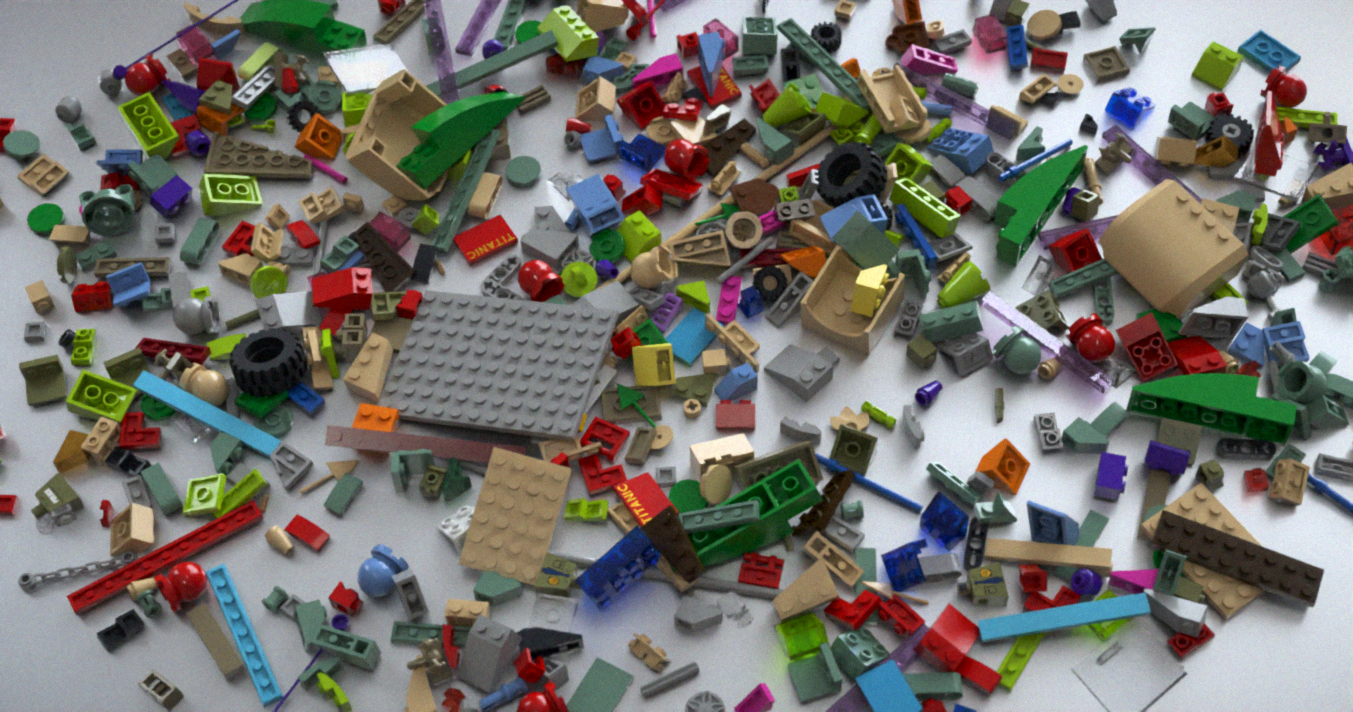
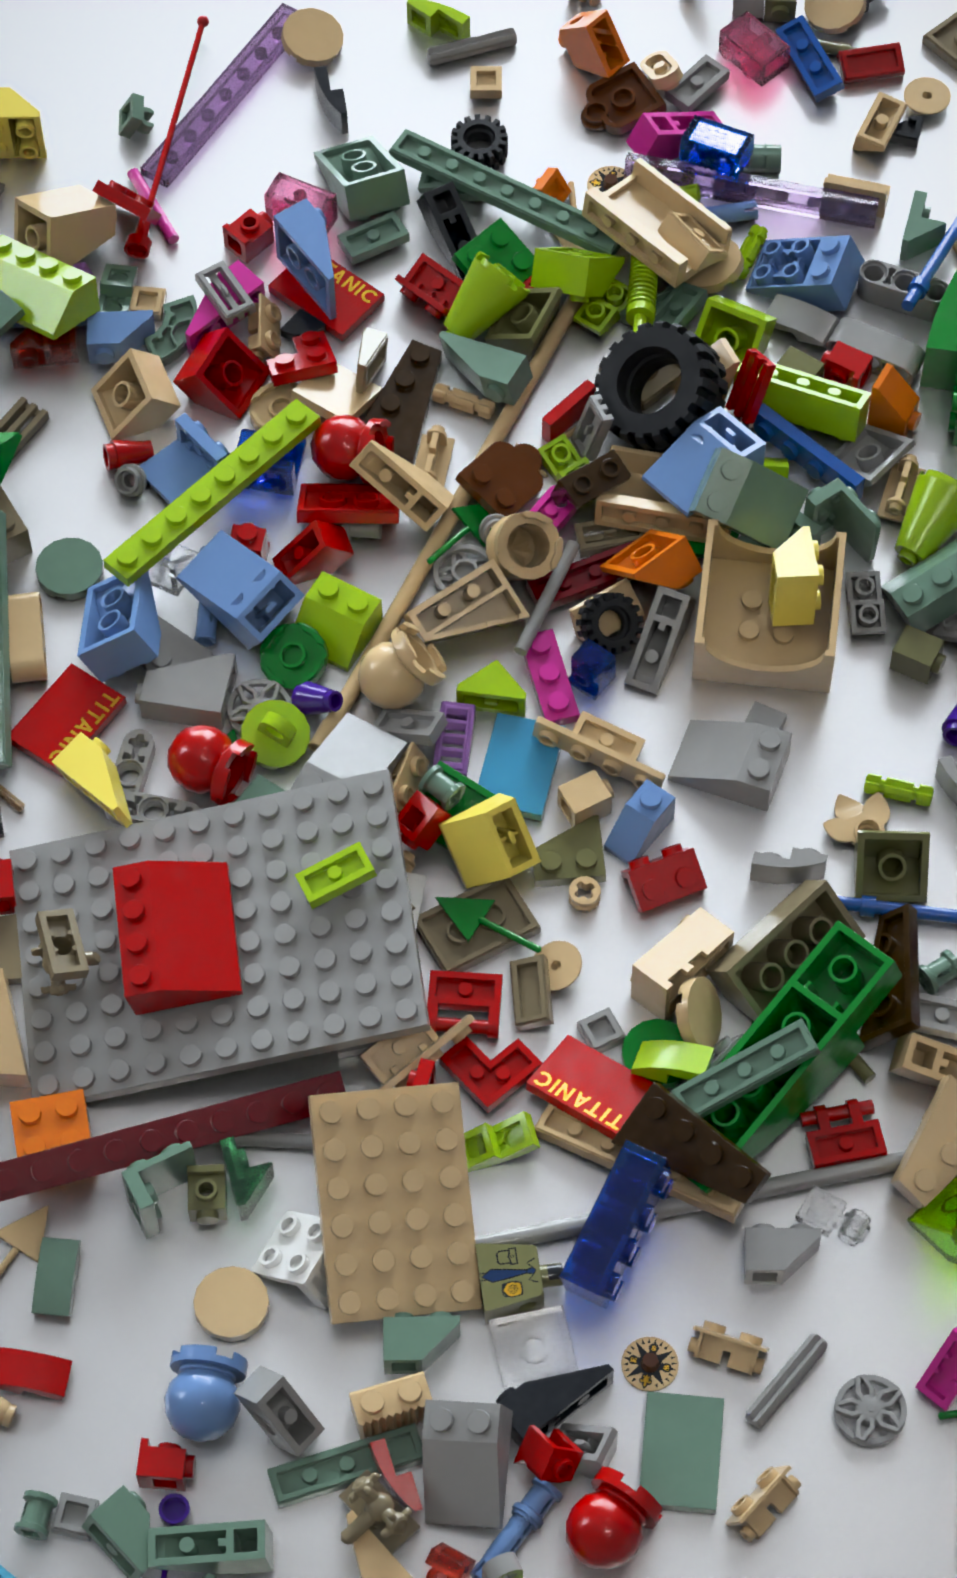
camera: 25 degrees left, 5 degrees up
none -> dark tan piece [31,908,101,996]
none -> light yellow slope [51,732,133,828]
none -> medium blue slope [77,571,161,682]
none -> lime plate [103,399,321,587]
none -> red slope [112,860,243,1015]
none -> tan tile [193,1266,270,1342]
none -> light grey tile [195,260,256,326]
none -> lime plate [295,841,377,909]
none -> tan slope [349,440,454,532]
none -> sand green bush [418,764,466,811]
none -> piece [621,1337,679,1392]
none -> lime slope [631,1040,714,1083]
none -> clear blue brick [679,115,755,179]
none -> red tile [725,348,776,424]
none -> orange slope [867,363,922,437]

